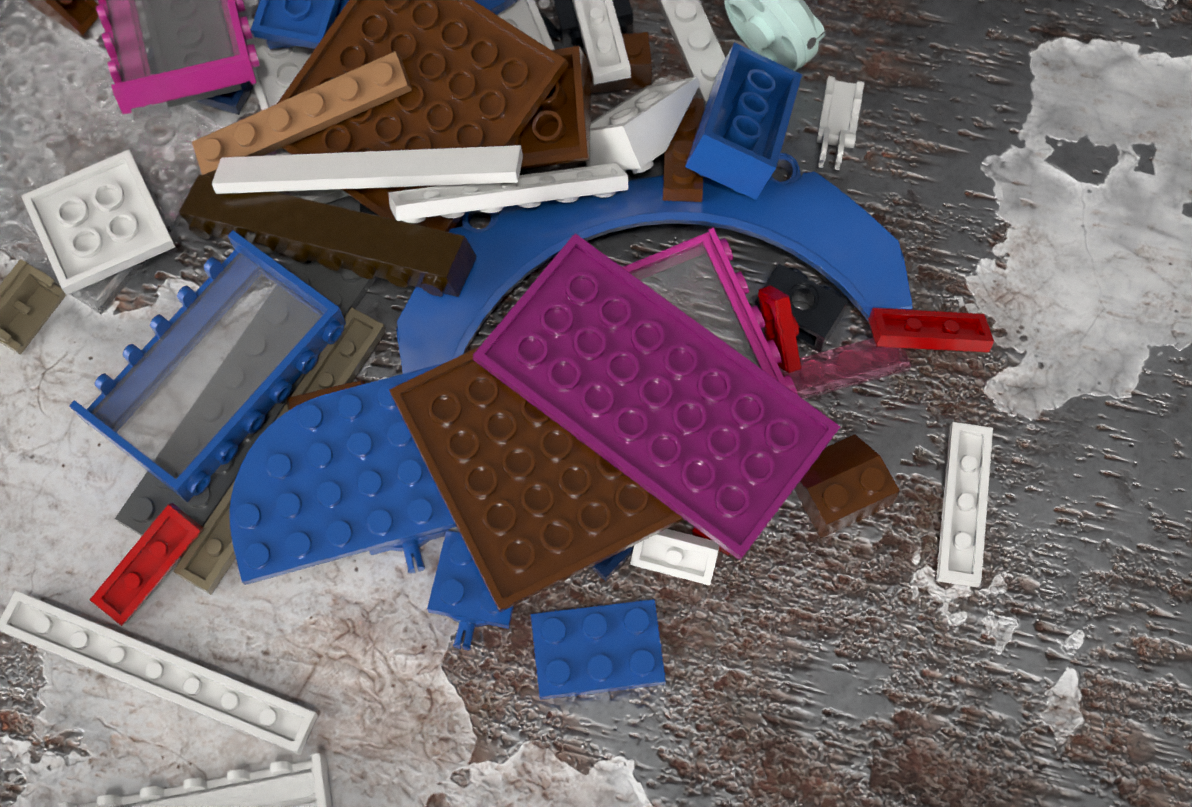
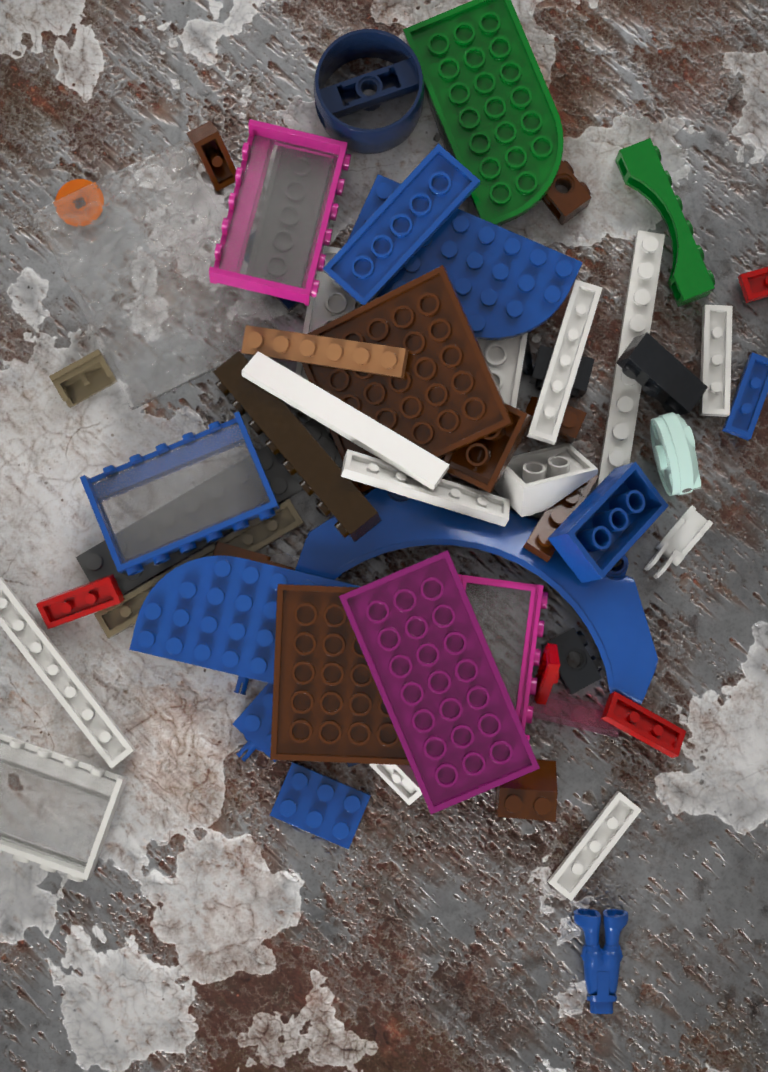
camera: 25 degrees right, 15 degrees up
white plate [21,149,175,295] -> none
none -> blue piece [574,909,628,1014]

